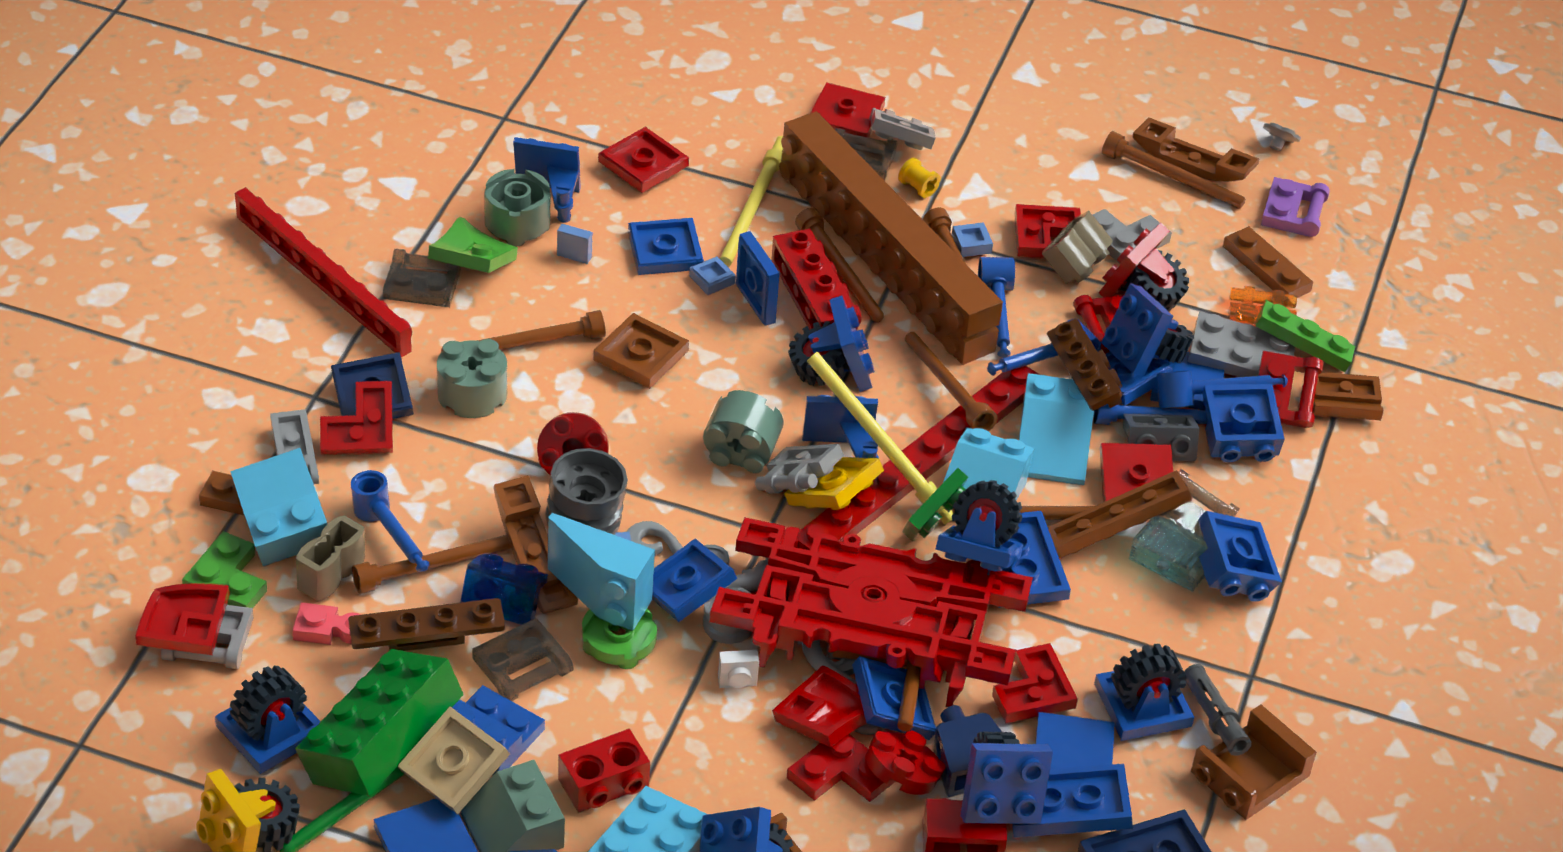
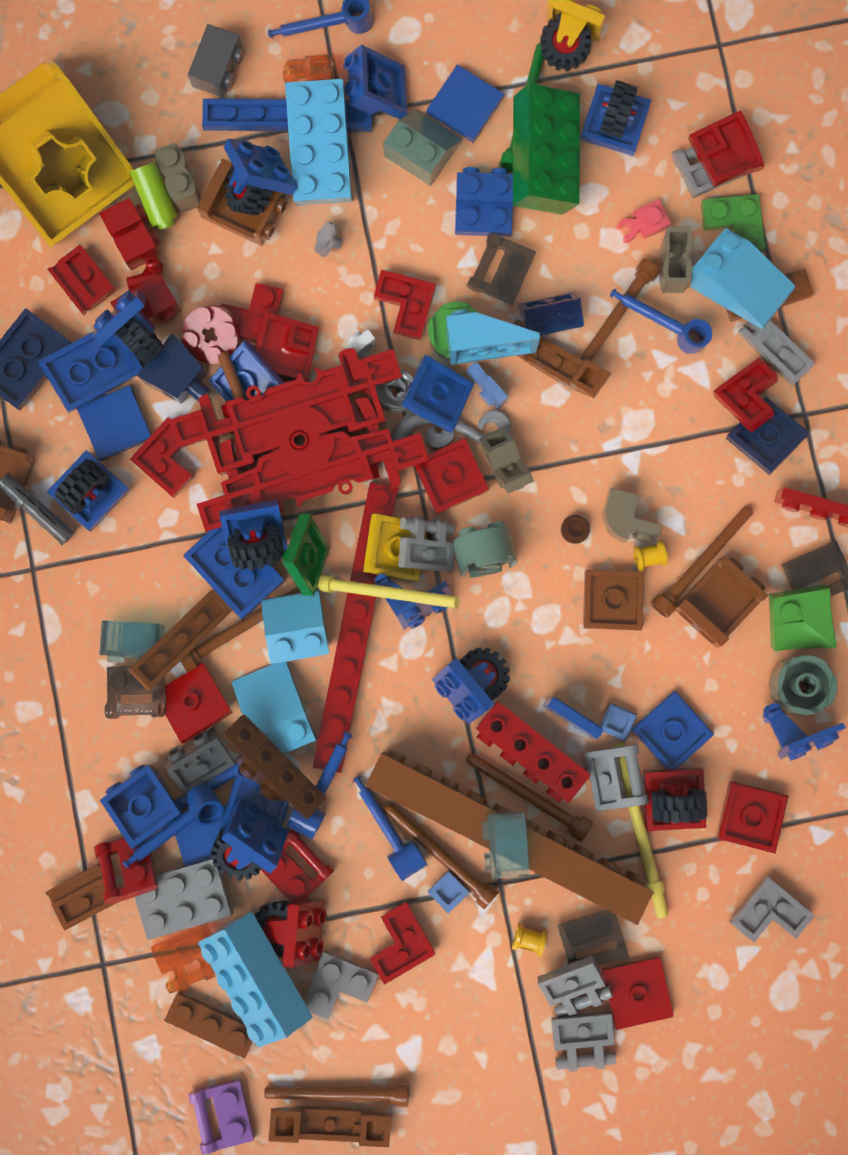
camera: 155 degrees right, 40 degrees up
reddish brown bracket [348,598,505,651] -> none
tan plate [398,707,510,815] -> none
sand green brick [437,339,507,418] -> none
red plate [537,412,609,476] -> none
dark grey wheel [545,448,628,535] -> none
medium blue tile [557,224,593,264] -> none
red brick [558,728,650,813] -> none
dark orange piece [905,332,997,431] -> none
dark tan brick [1042,210,1113,284] -> none
blue plate [1198,511,1282,602] -> none
bright green plate [1255,300,1355,372] -> none
none -> medium azure brick [198,911,313,1048]
none -> light grey plant [315,221,342,257]
none -> red plate [374,269,436,341]
none -> red plate [414,438,489,515]
none -> dark tan brick [479,427,534,494]
none -> clear light blue brick [481,811,530,879]
none -> light grey plate [551,1012,616,1072]
none -> reddish brown plate [561,515,590,544]
none -> light grey plate [585,744,649,811]
none -> dark tan brick [602,488,662,543]
none -> yellow bush [633,540,668,572]
none -> plate [643,767,707,831]
none -> dark orange panel [675,556,768,648]
none -> light grey plate [729,876,815,942]

